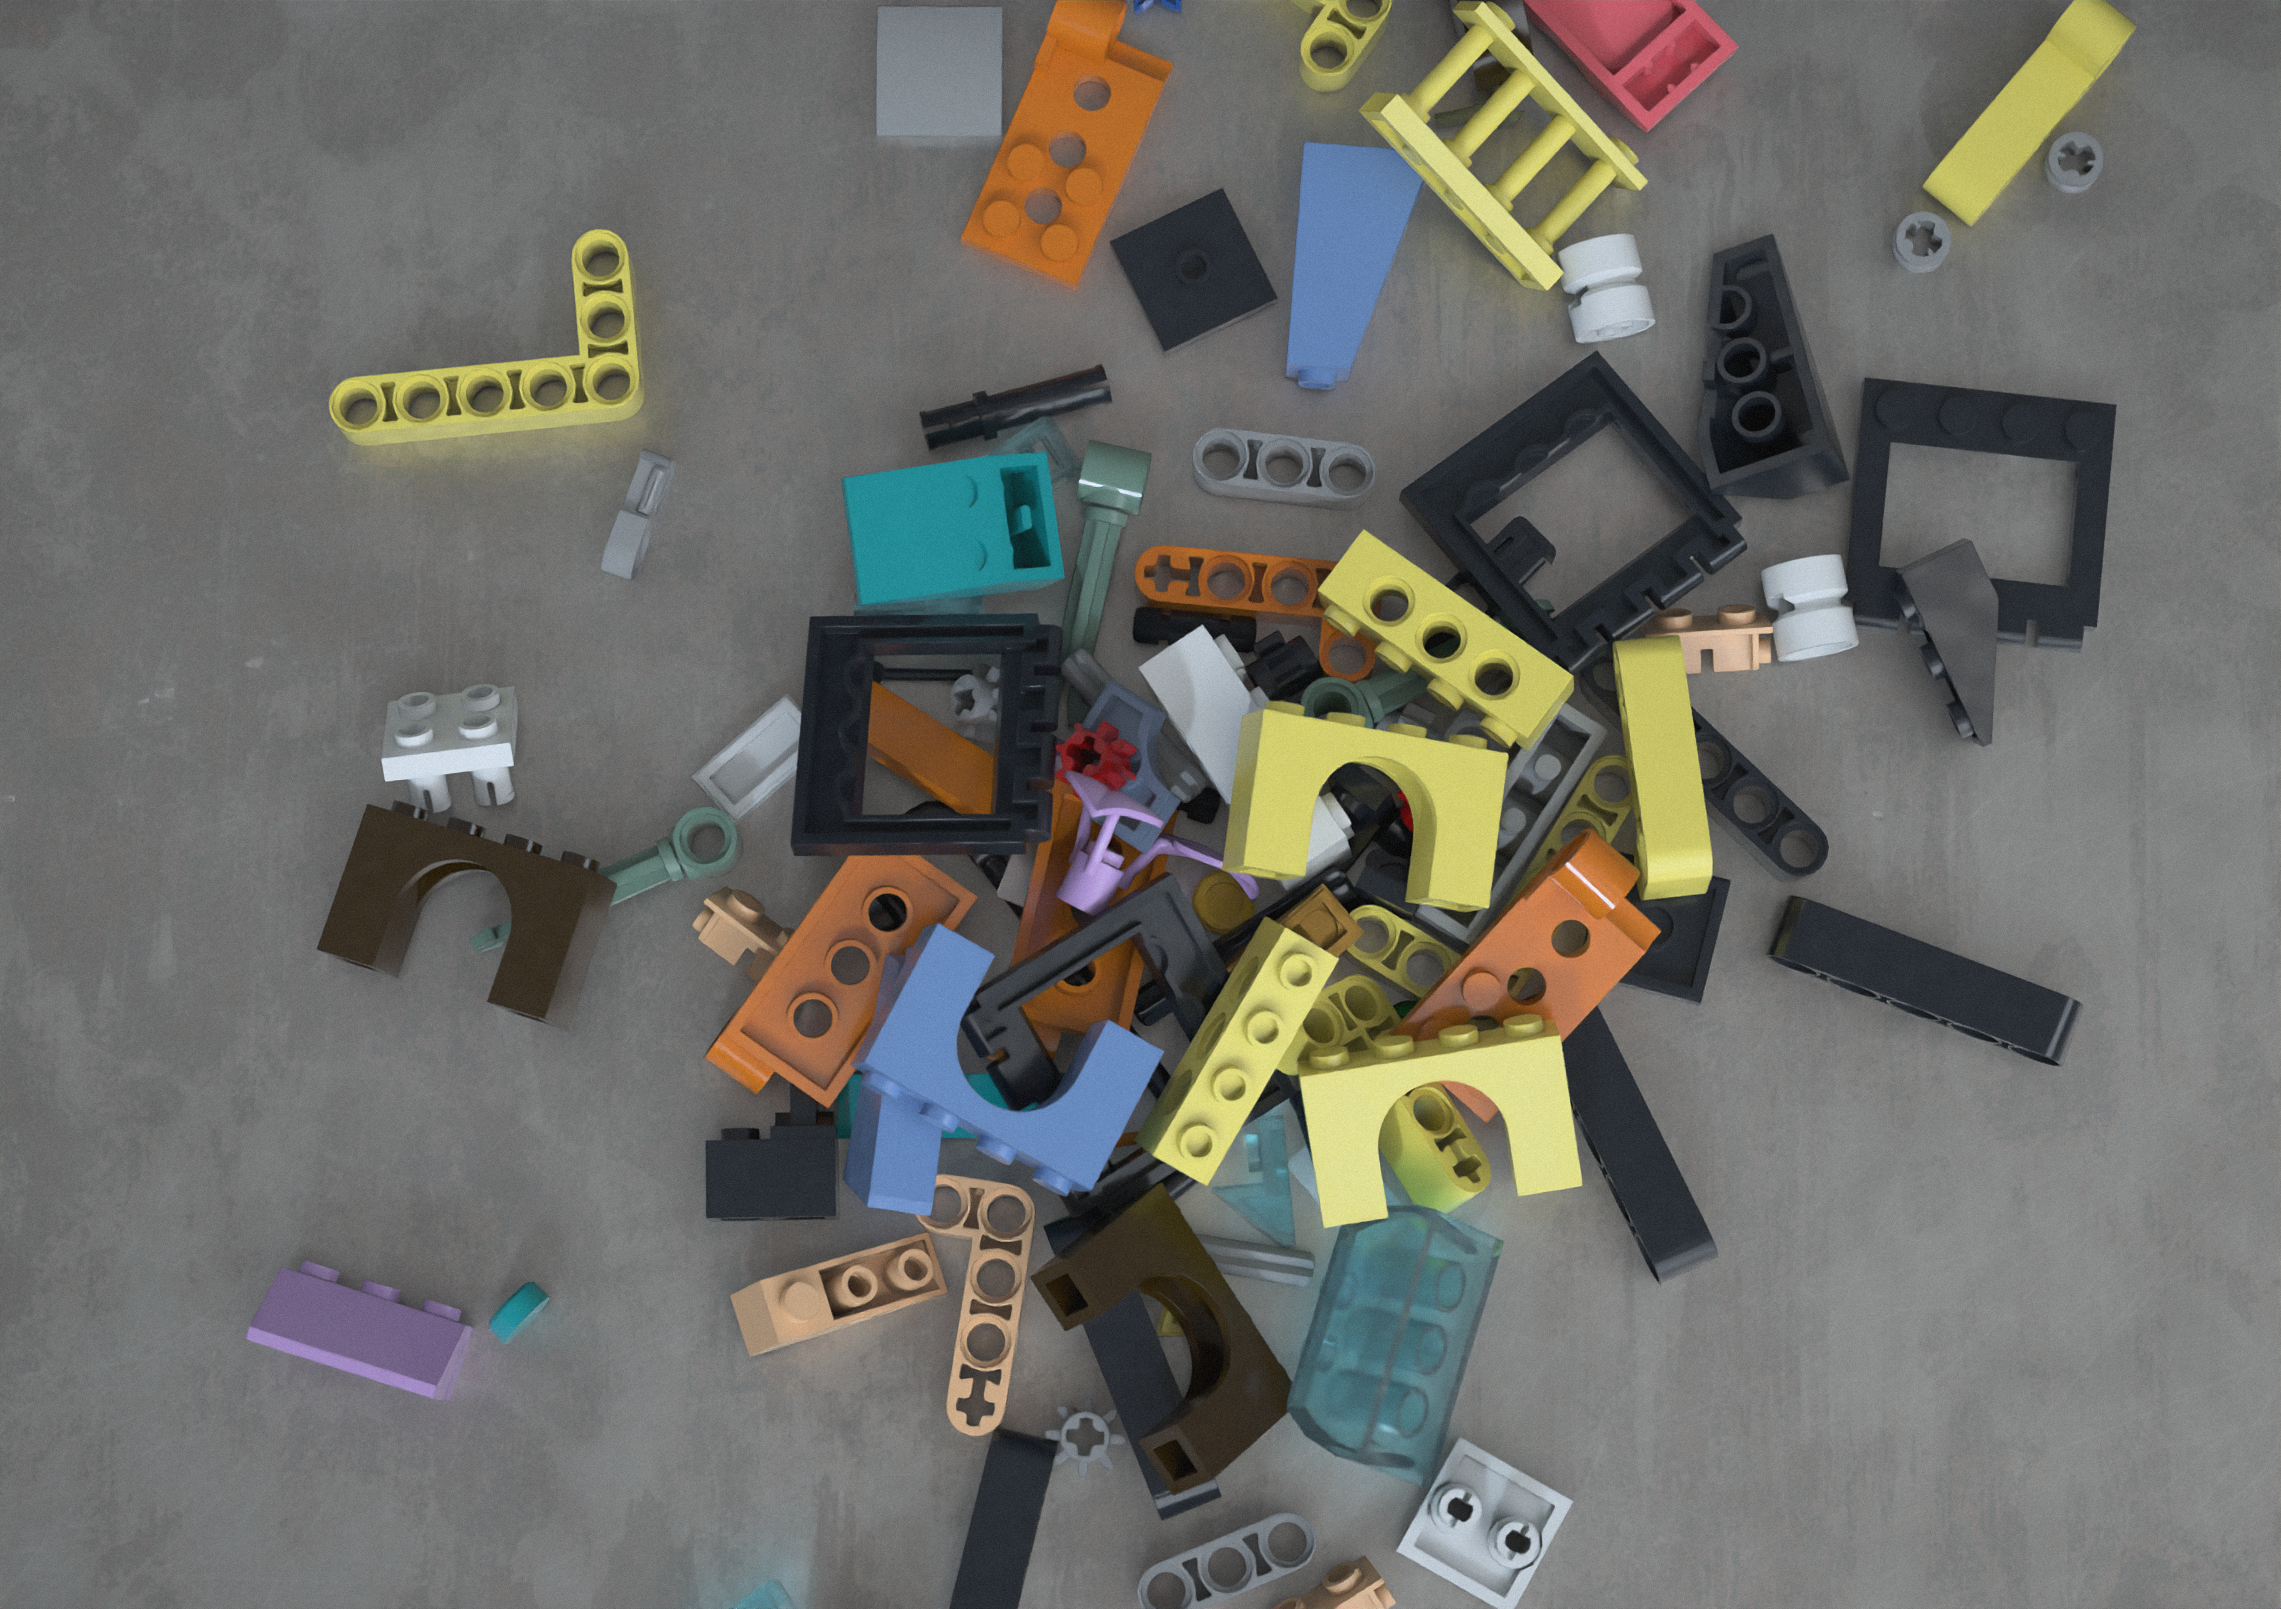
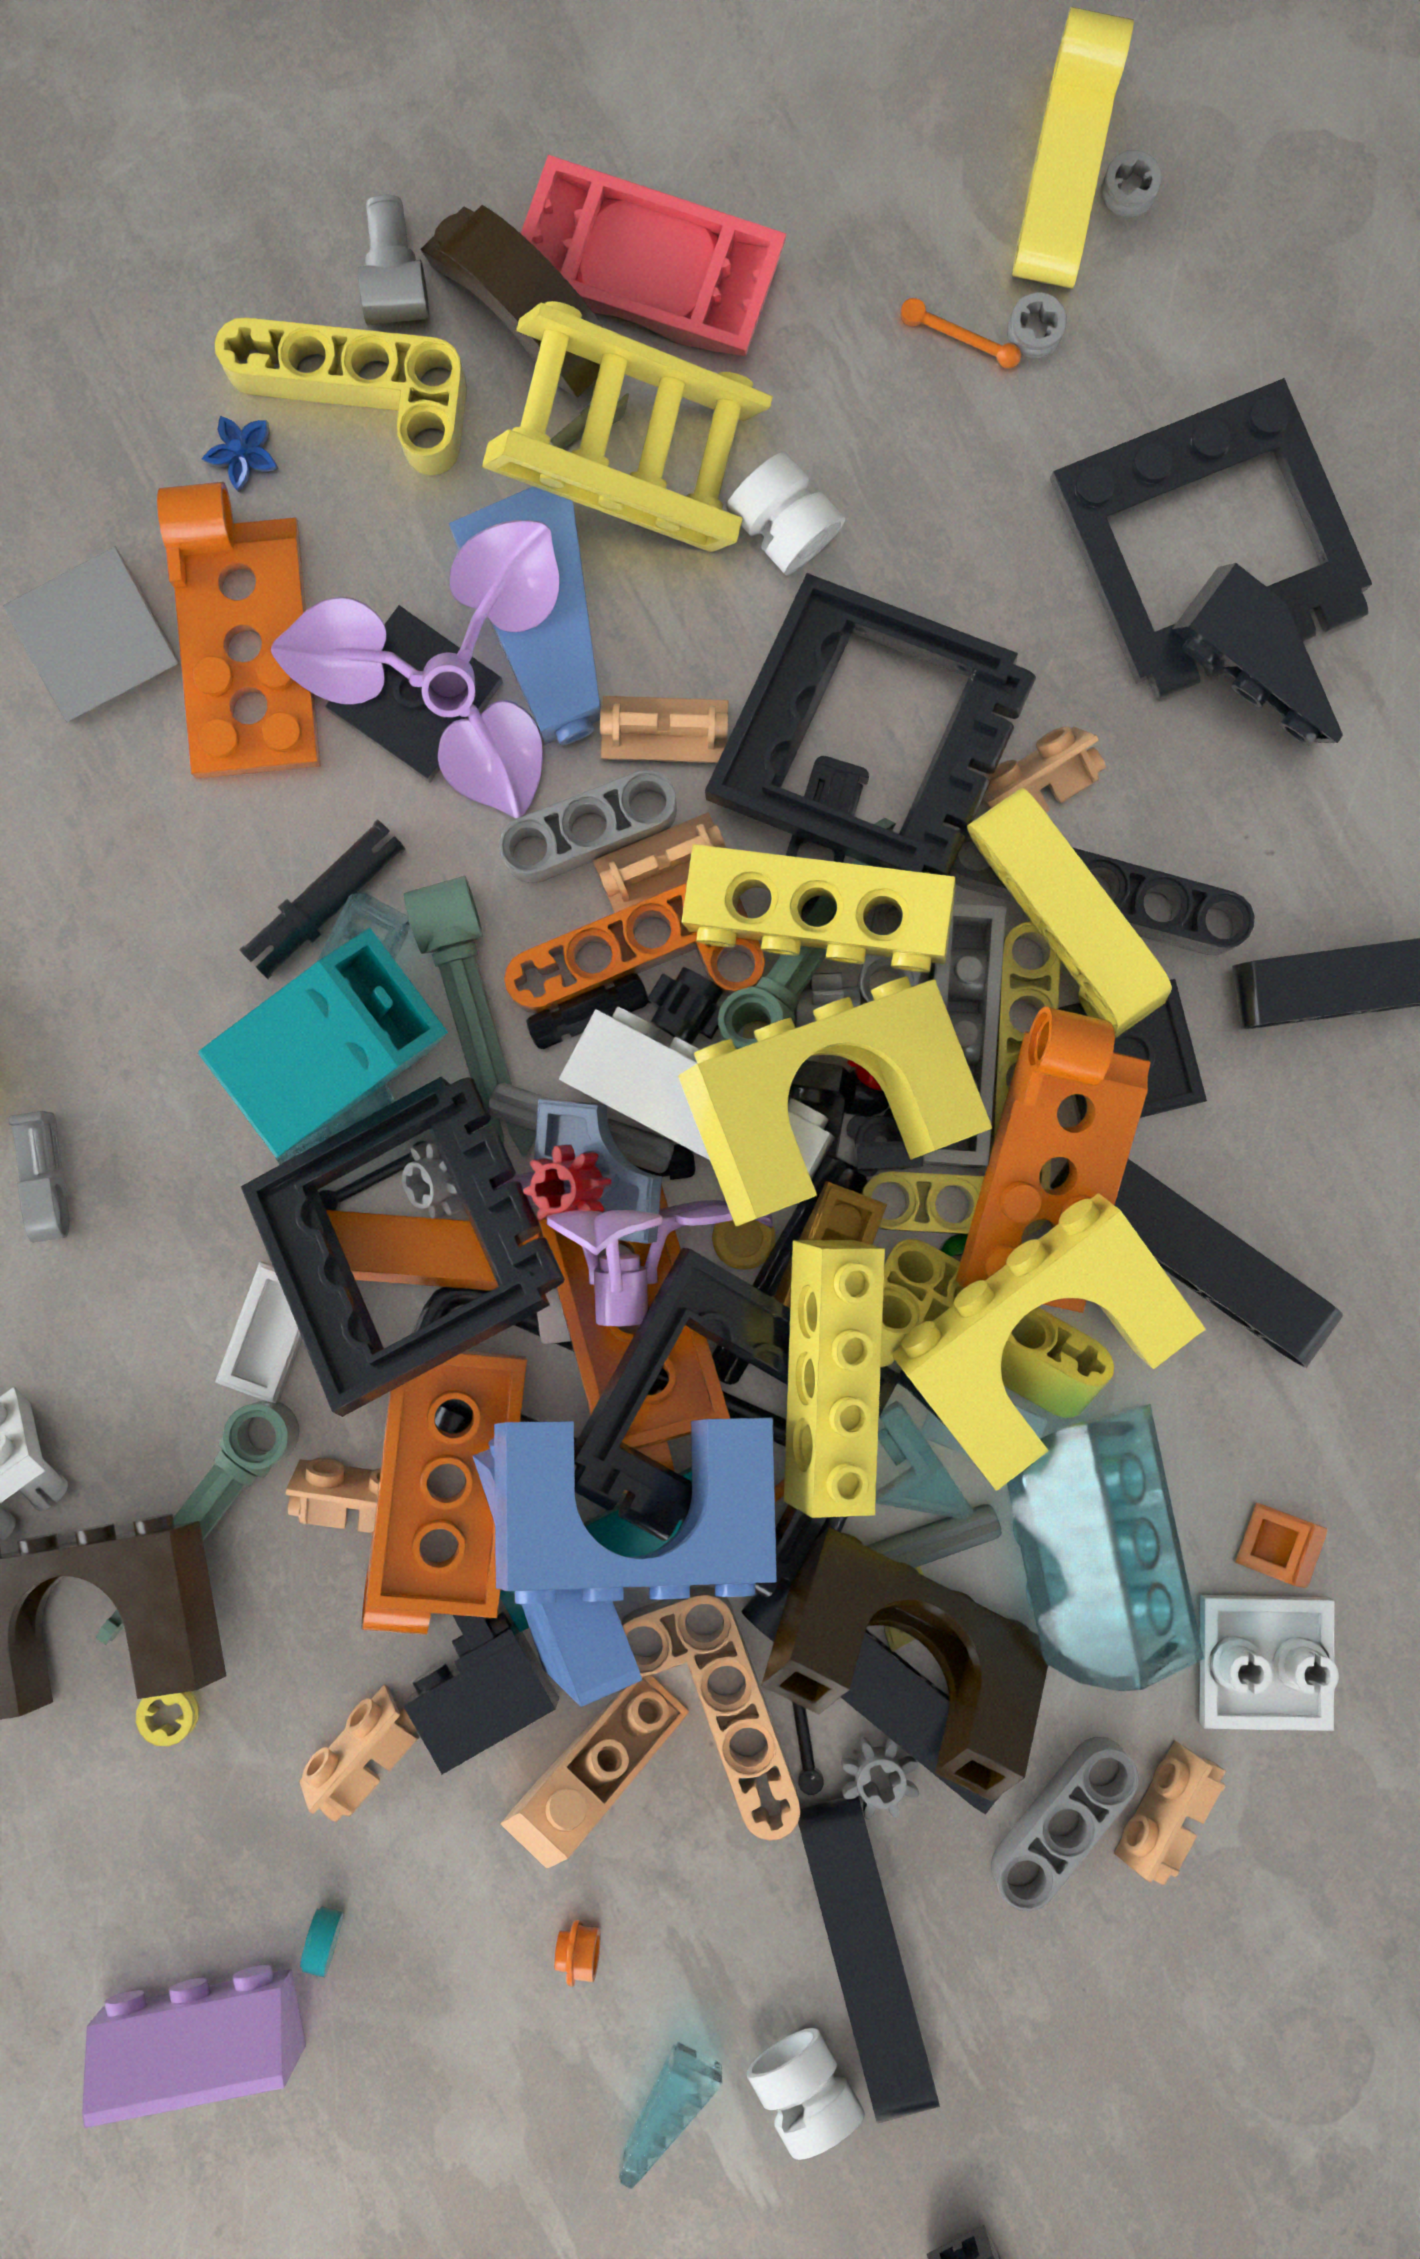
camera: 30 degrees left, 5 degrees up
black wedge [1696,233,1850,500] -> none
white wheel [1761,554,1859,661] -> none
none -> light yellow bush [135,1691,200,1747]
none -> lavender plant [271,520,559,818]
none -> light nougat hinge [299,1684,419,1822]
none -> orange plate [554,1920,601,1987]
none -> light nougat hinge [593,812,726,913]
none -> light nougat hinge [600,696,729,763]
none -> black hinge [792,1701,824,1795]
none -> orange hinge [900,298,1022,369]
none -> orange slope [1235,1502,1328,1588]

